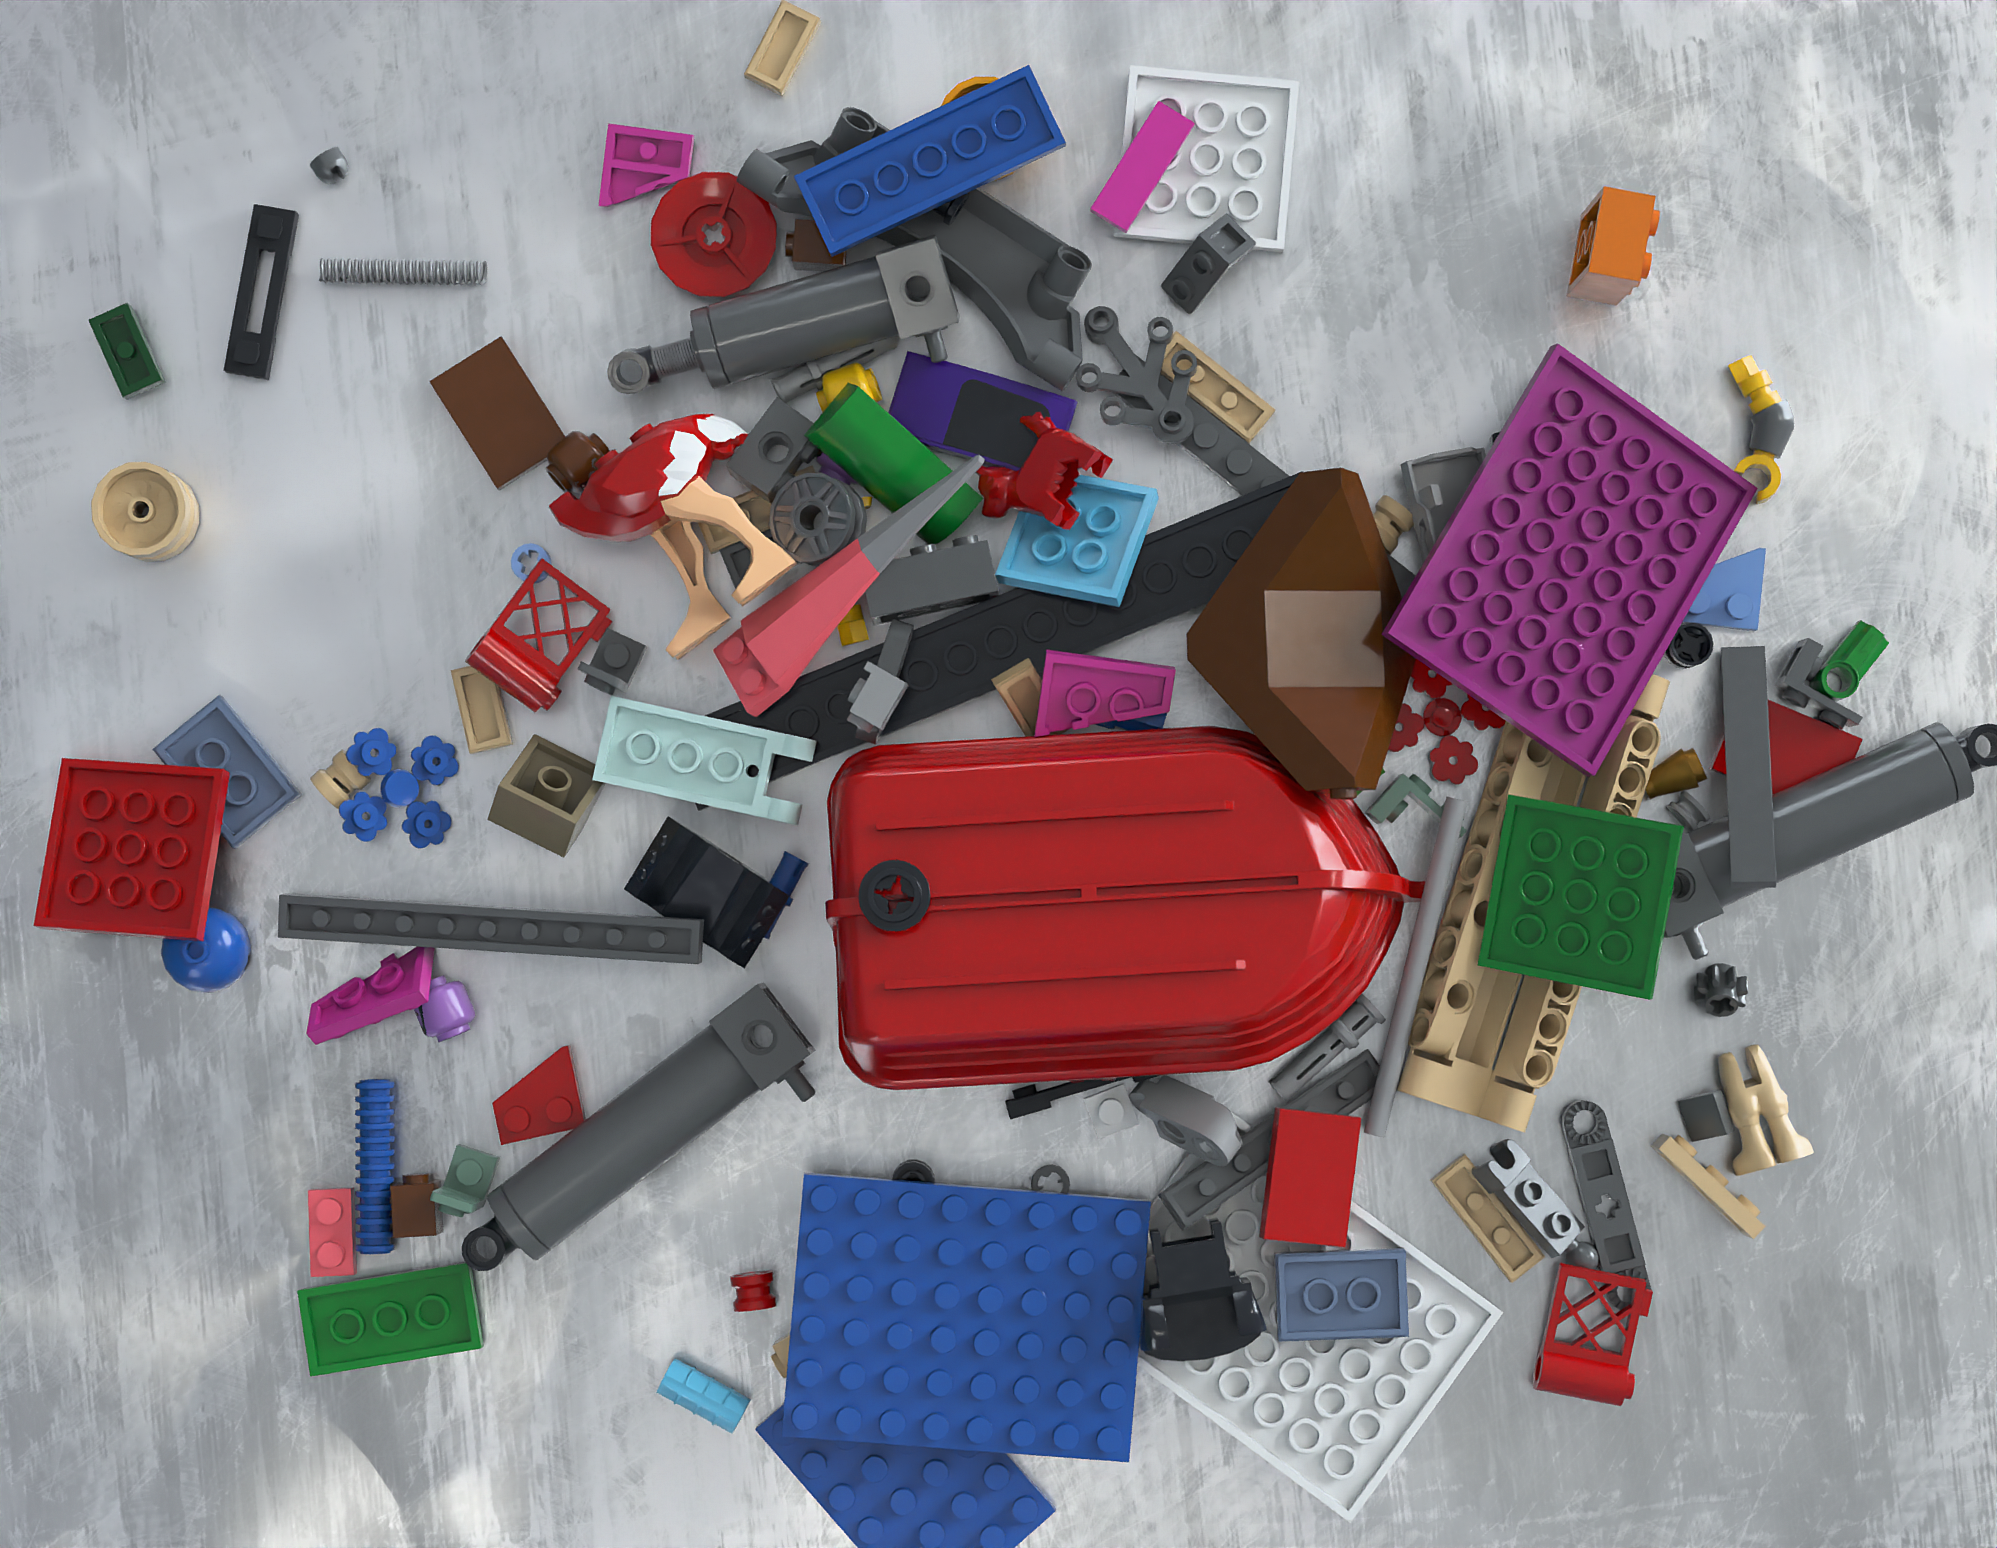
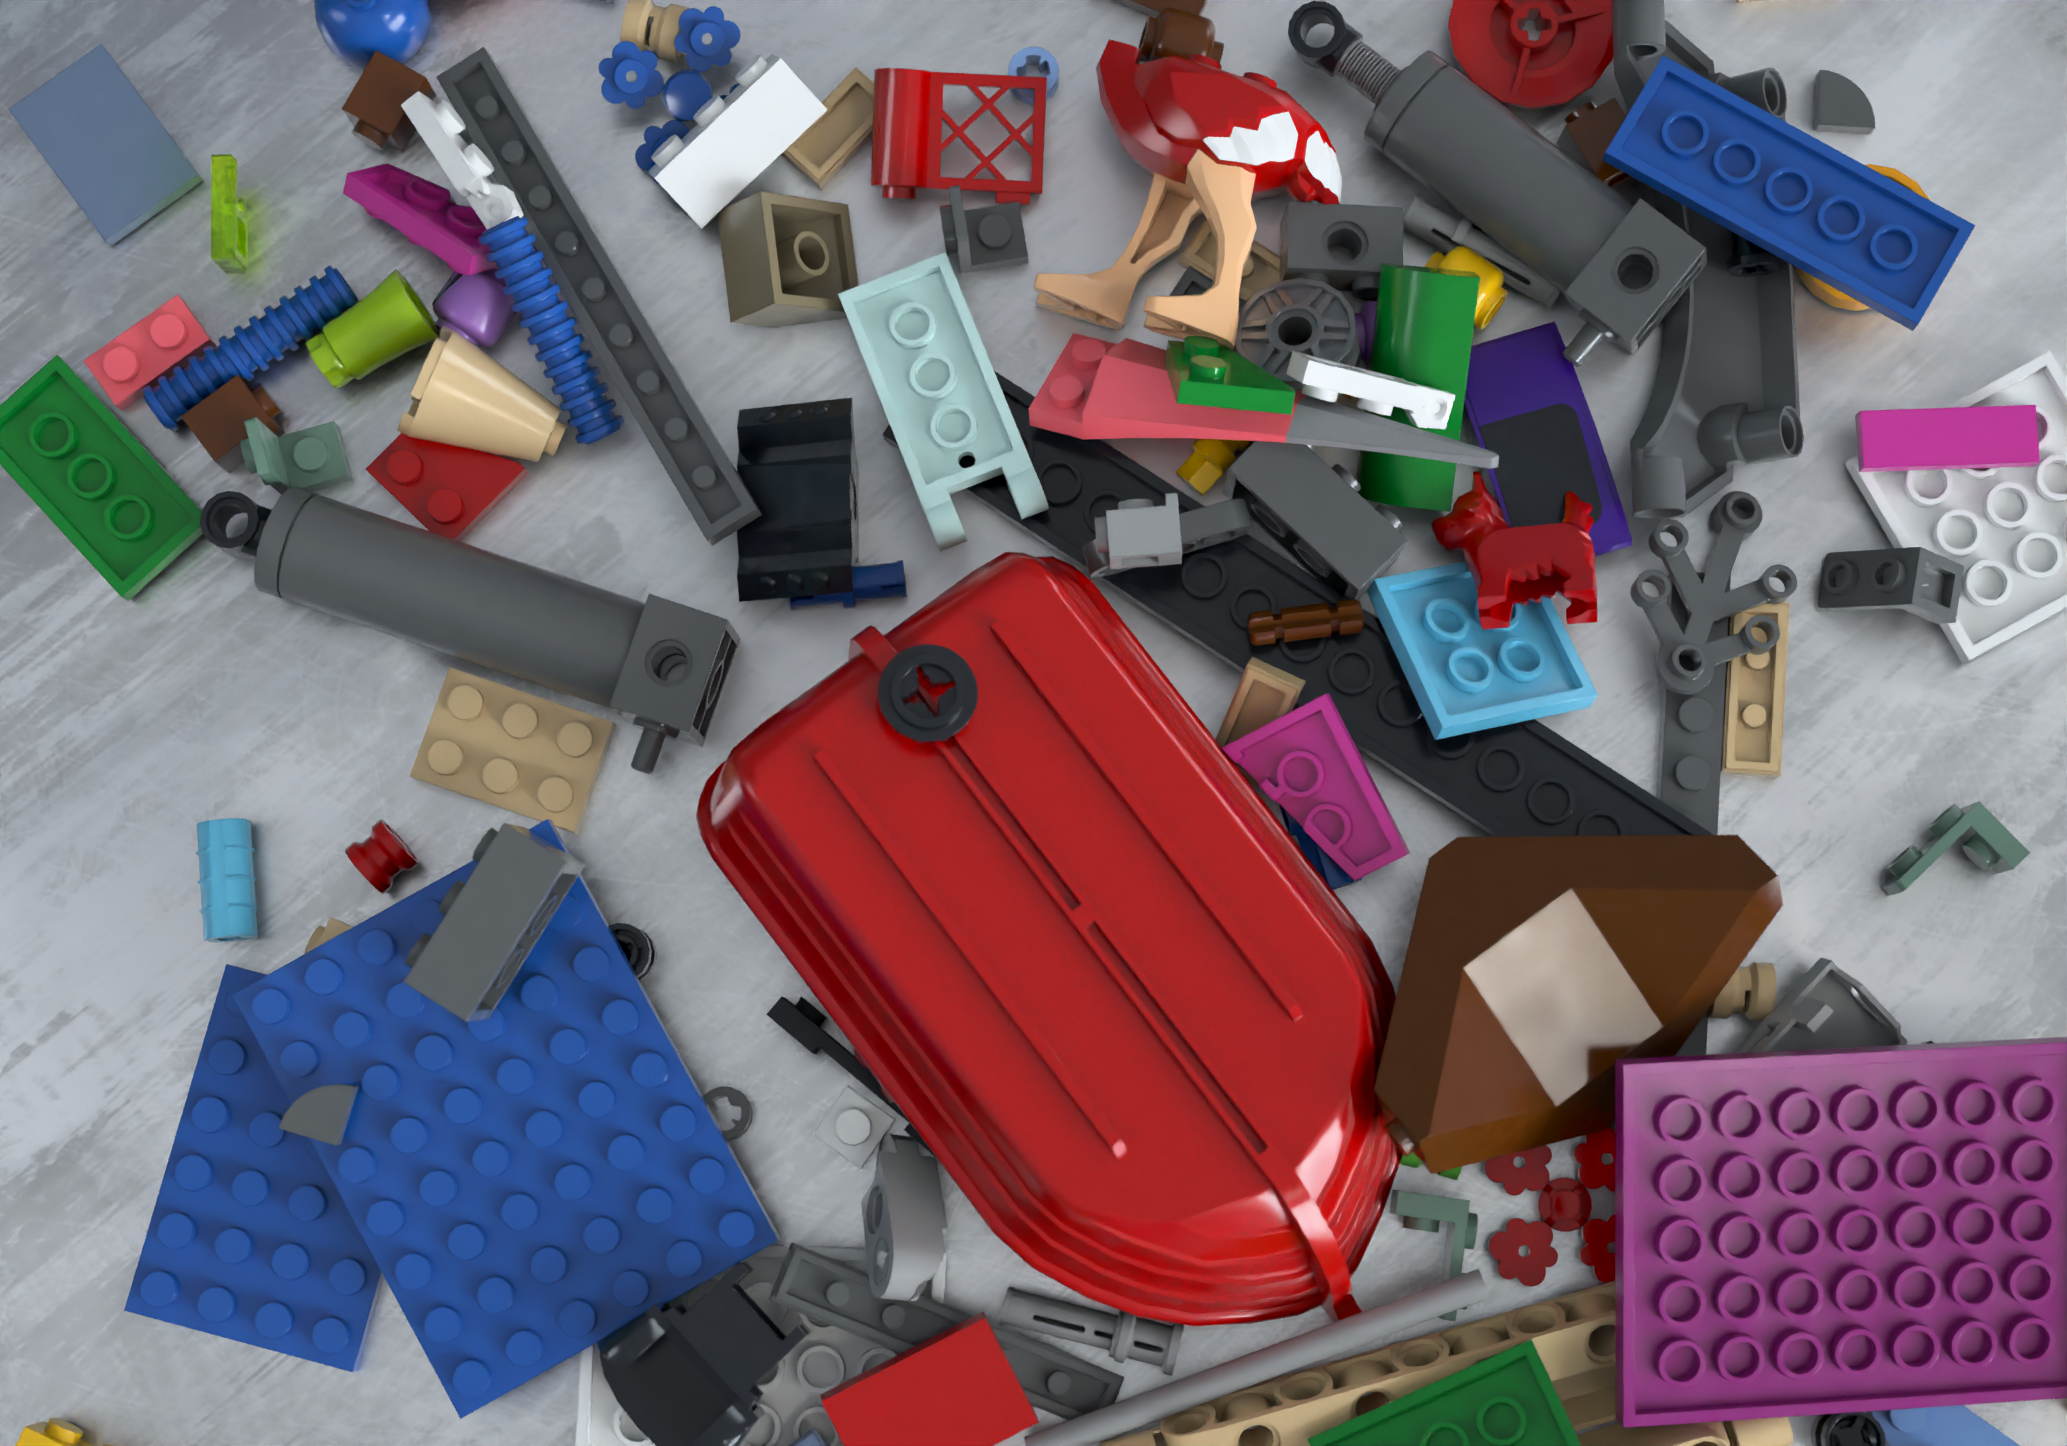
camera: 60 degrees right, 5 degrees down
none -> sand blue tile [8,44,203,246]
none -> clear neon green tile [211,154,248,274]
none -> dark grey tile [278,1084,359,1146]
none -> lime plant [305,269,440,389]
none -> reddish brown brick [342,51,436,153]
none -> tan cone [397,326,567,462]
none -> white hinge [401,91,524,230]
none -> dark grey brick [404,823,585,1022]
none -> tan plate [410,667,617,834]
none -> blue piece [478,216,625,445]
none -> white brick [648,54,827,229]
none -> green wing [1165,336,1295,415]
none -> reddish brown axle [1247,599,1364,646]
none -> white hinge [1286,351,1455,429]
none -> dark grey tile [1814,70,1875,134]
none -> sand green bracket [1882,801,2030,896]

